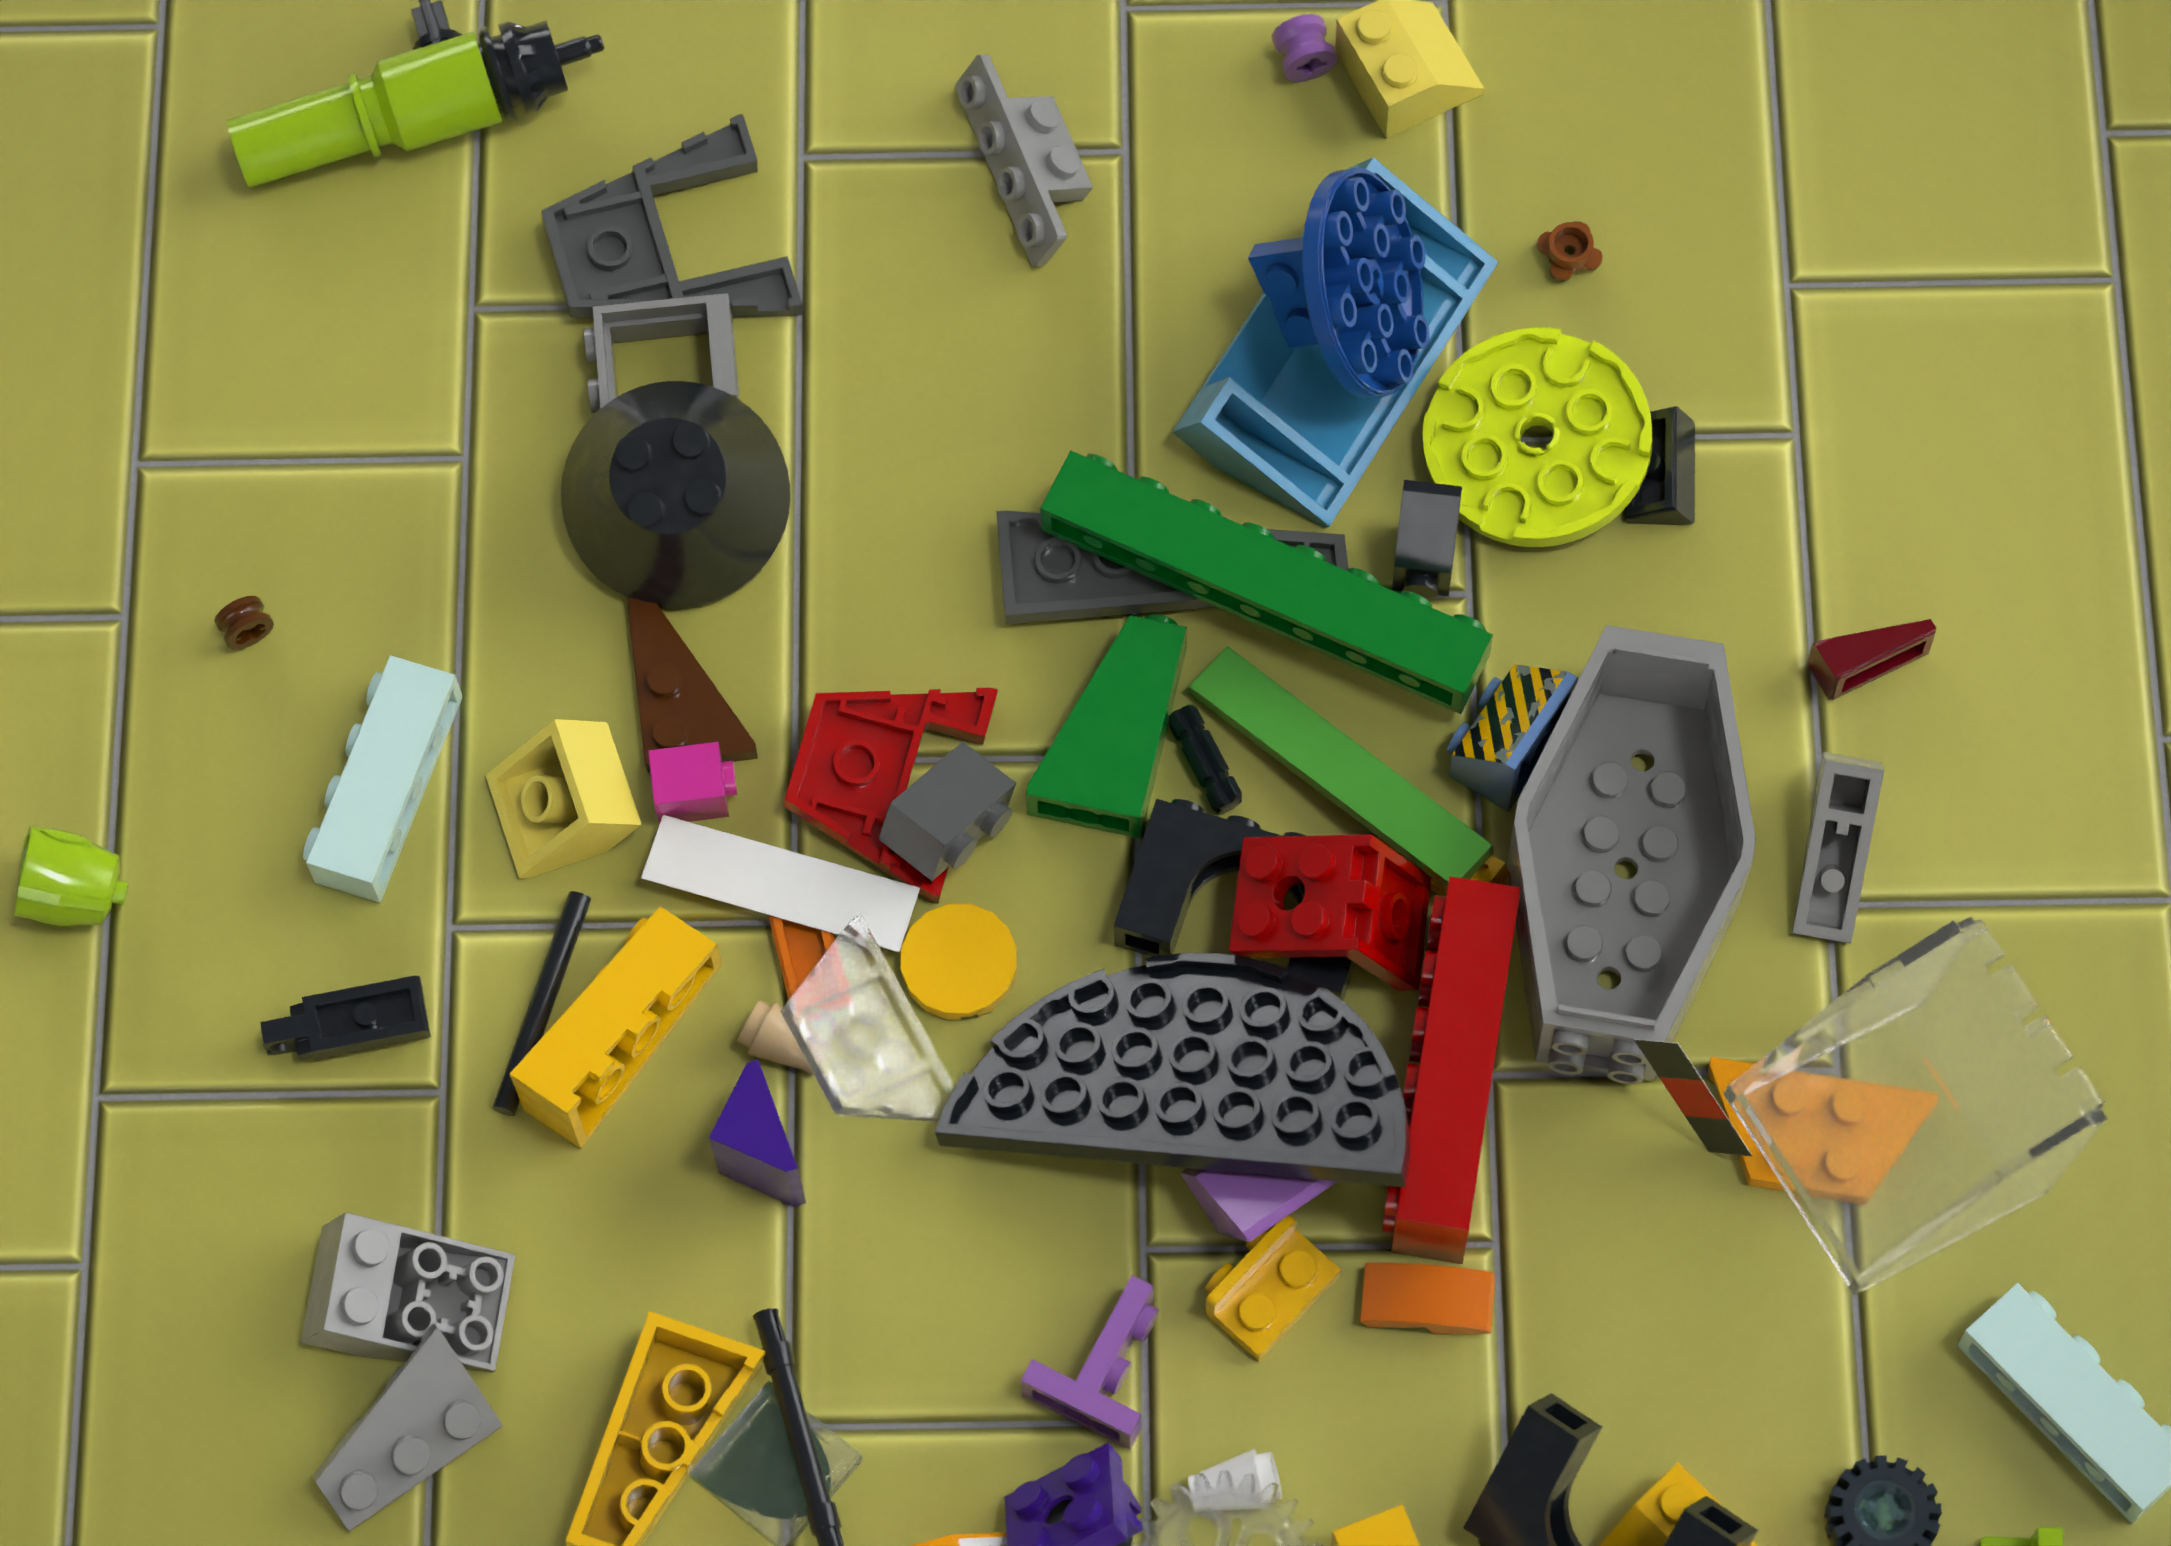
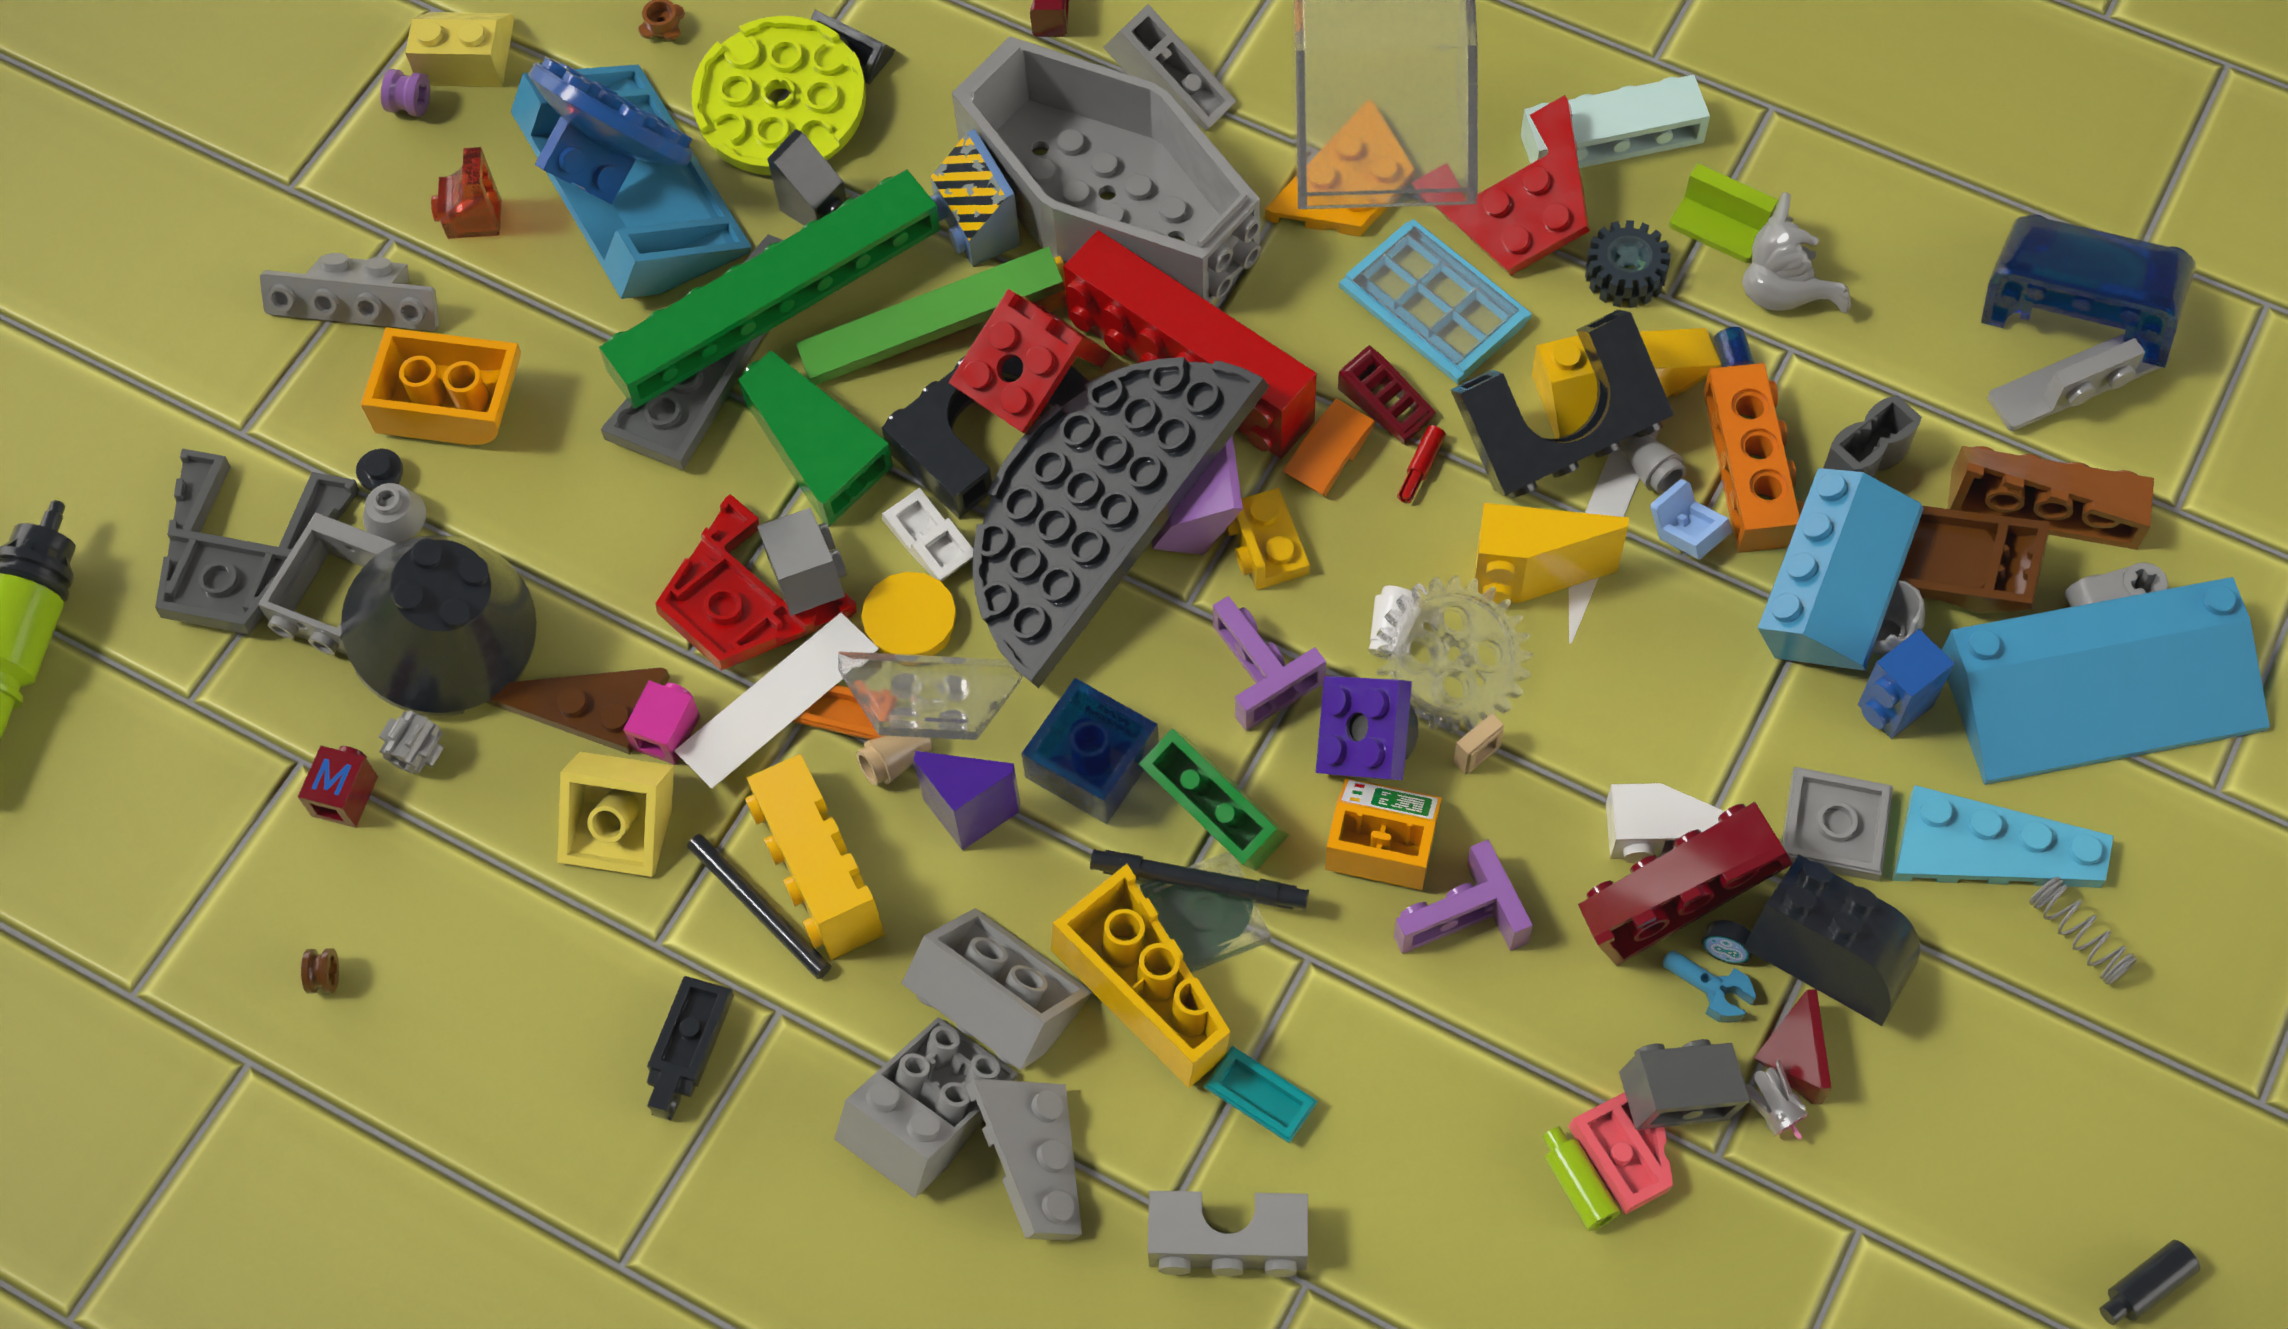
camera: 60 degrees left, 5 degrees down
lime helmet [14,825,129,926] -> none
light aqua brick [303,655,463,903] -> none
black axle [1169,705,1242,813] -> none
black sticker [1634,1039,1753,1156] -> none
none -> dark red brick [298,745,378,828]
none -> black plate [356,448,403,491]
none -> light orange brick [361,327,521,445]
none -> light grey cone [363,483,427,543]
none -> light grey gear [379,710,444,774]
none -> clear red arch [431,147,502,239]
none -> white slope [882,488,973,581]
none -> light grey slope [901,908,1093,1070]
none -> brick [1021,678,1159,824]
none -> green brick [1139,728,1289,871]
none -> dark red slope [1338,345,1436,444]
none -> clear piece [1339,219,1532,384]
none -> red pin [1397,425,1446,504]
none -> red wing [1412,95,1590,276]

